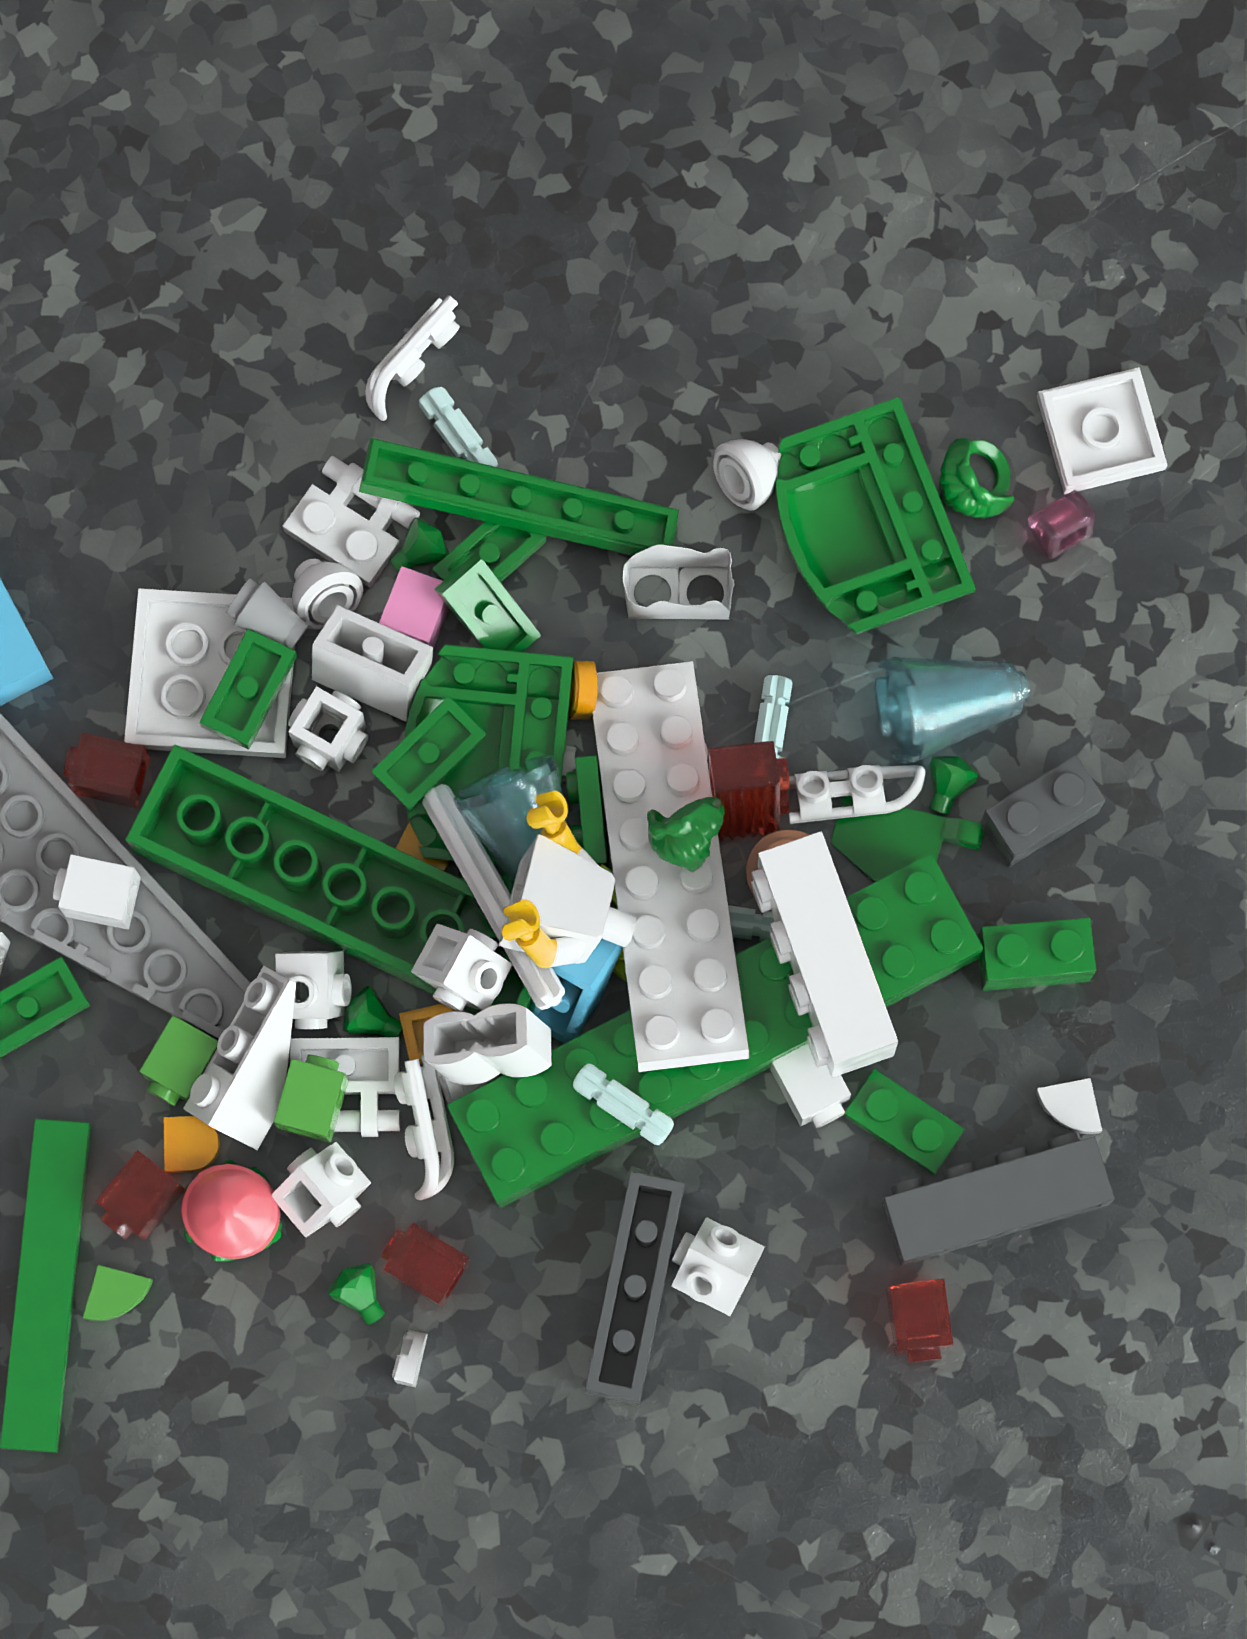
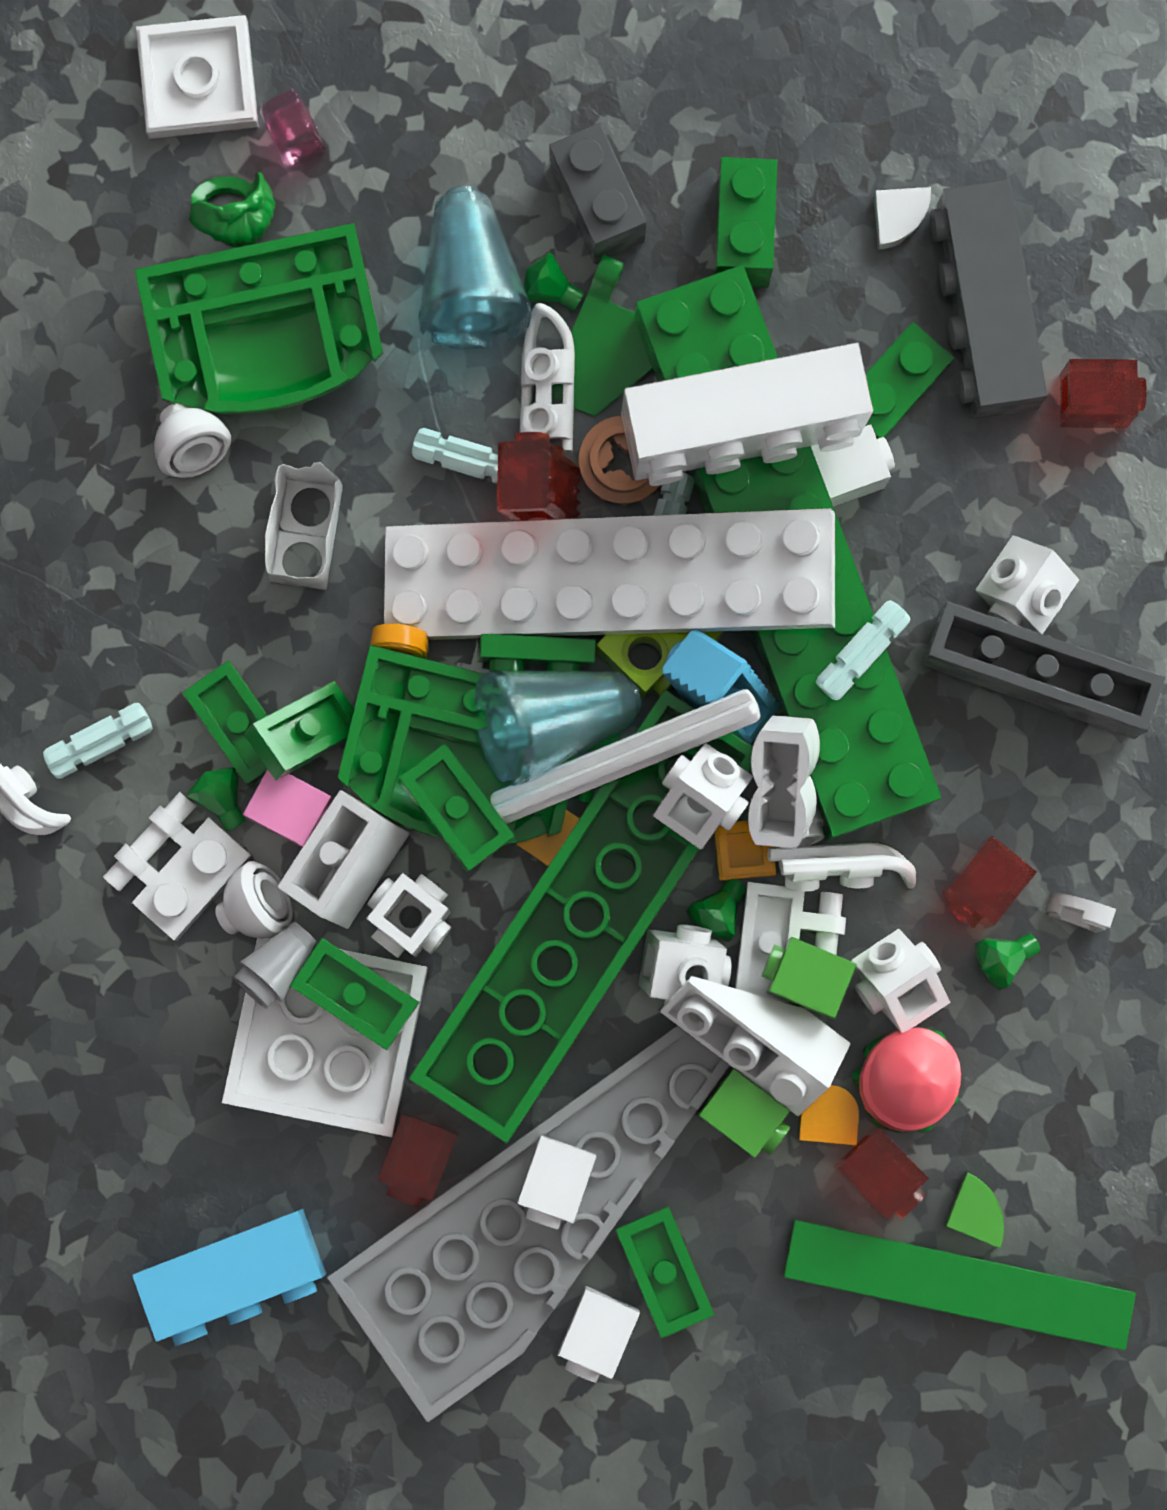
camera: 85 degrees left, 5 degrees up
green tile [359,438,679,556] -> none
white torso [499,791,637,968] -> none
green piece [647,797,725,872] -> none

